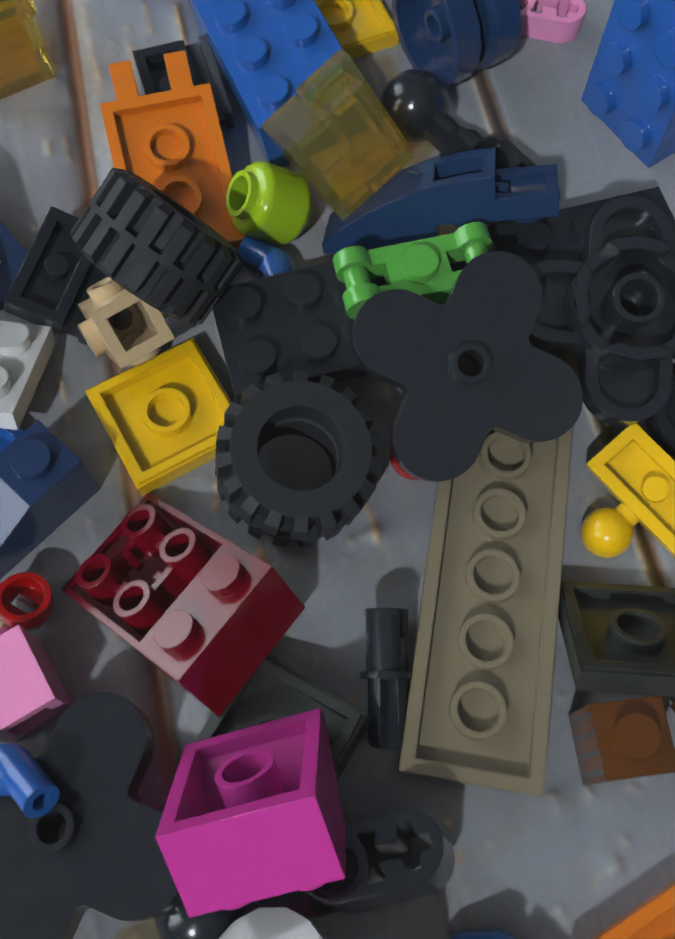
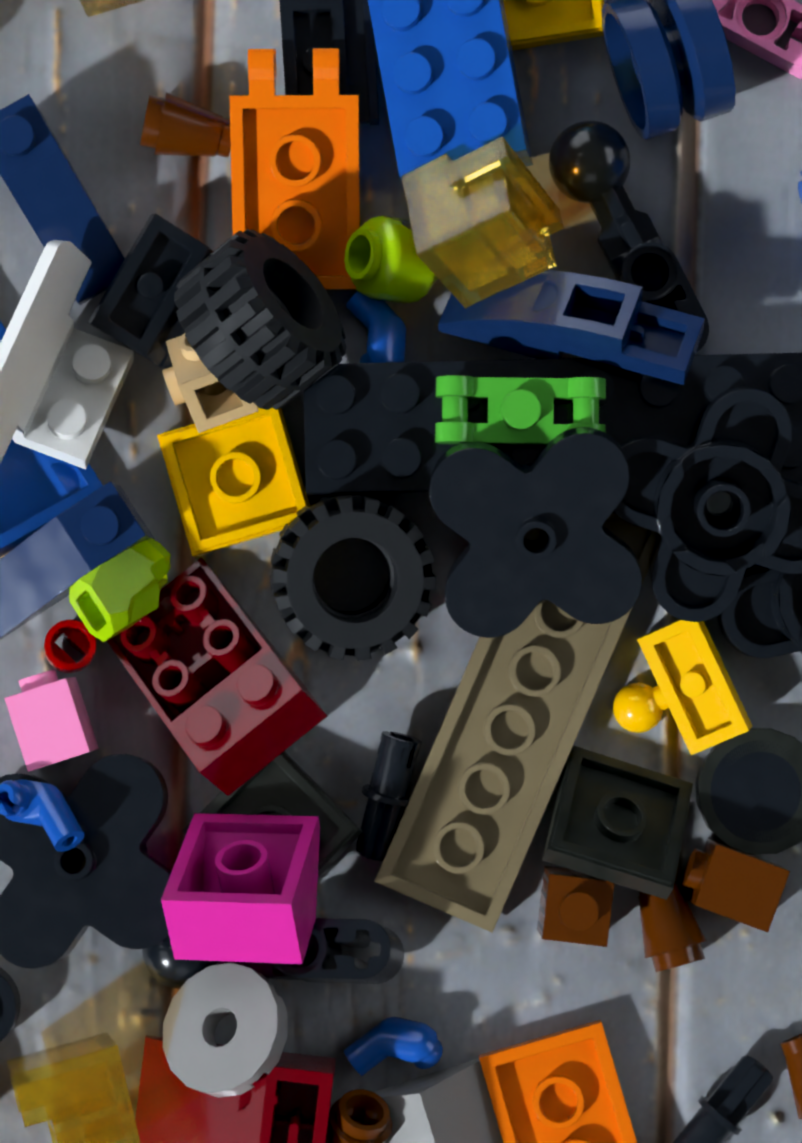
camera: 15 degrees right, 20 degrees up
none -> lime rock [69,538,171,642]
none -> reddish brown cone [140,92,231,158]

